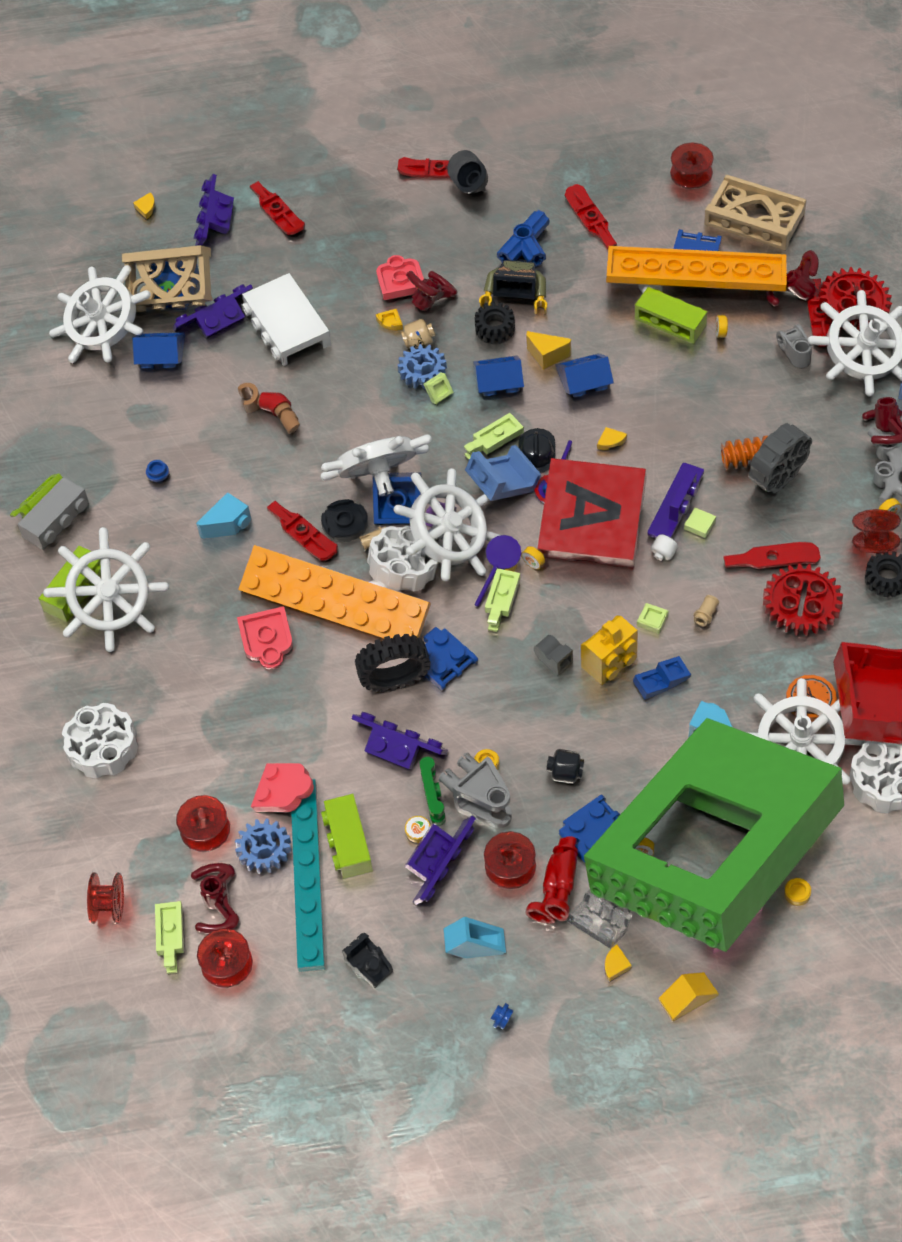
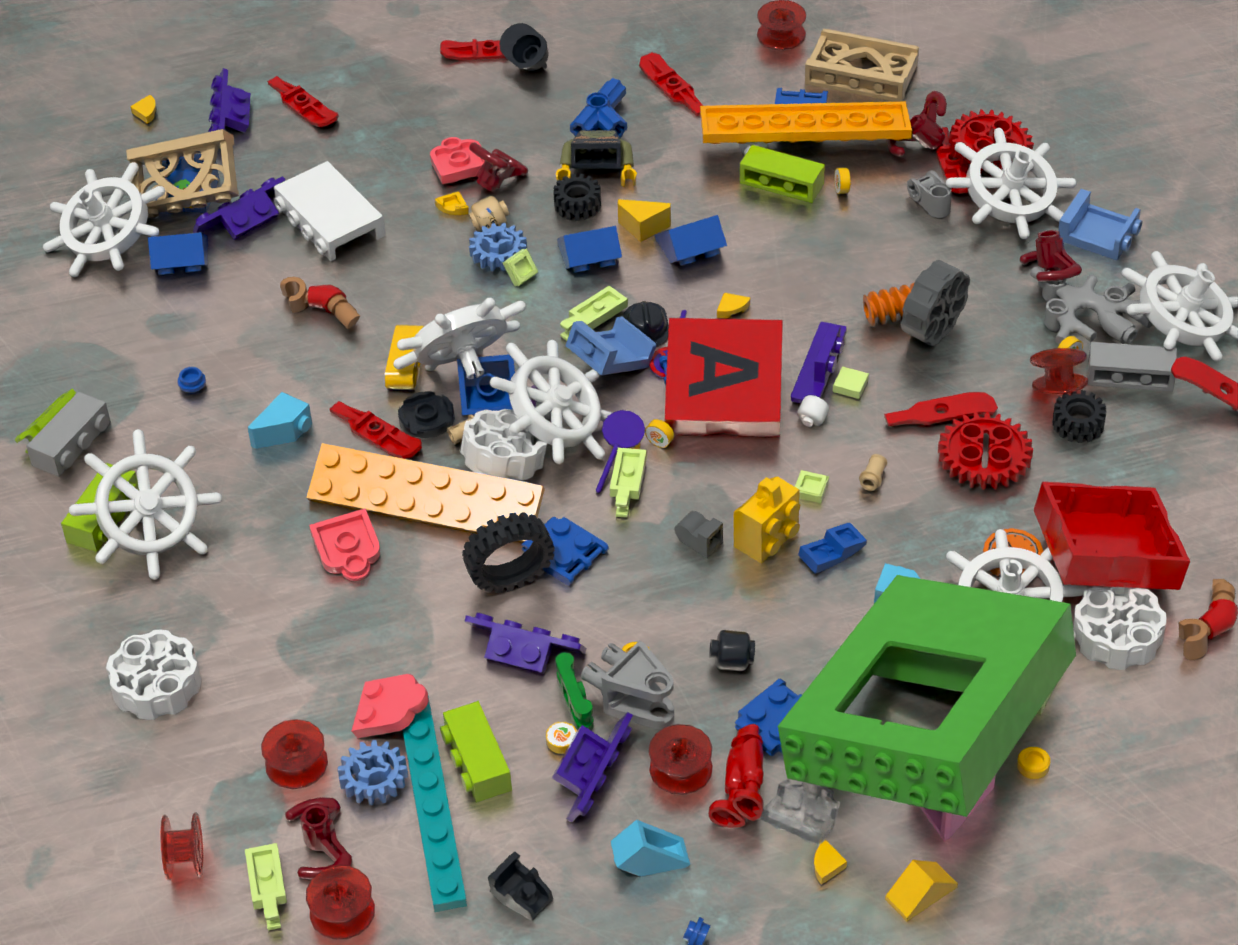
camera: 10 degrees left, 10 degrees down
none -> yellow beam [385,325,424,390]

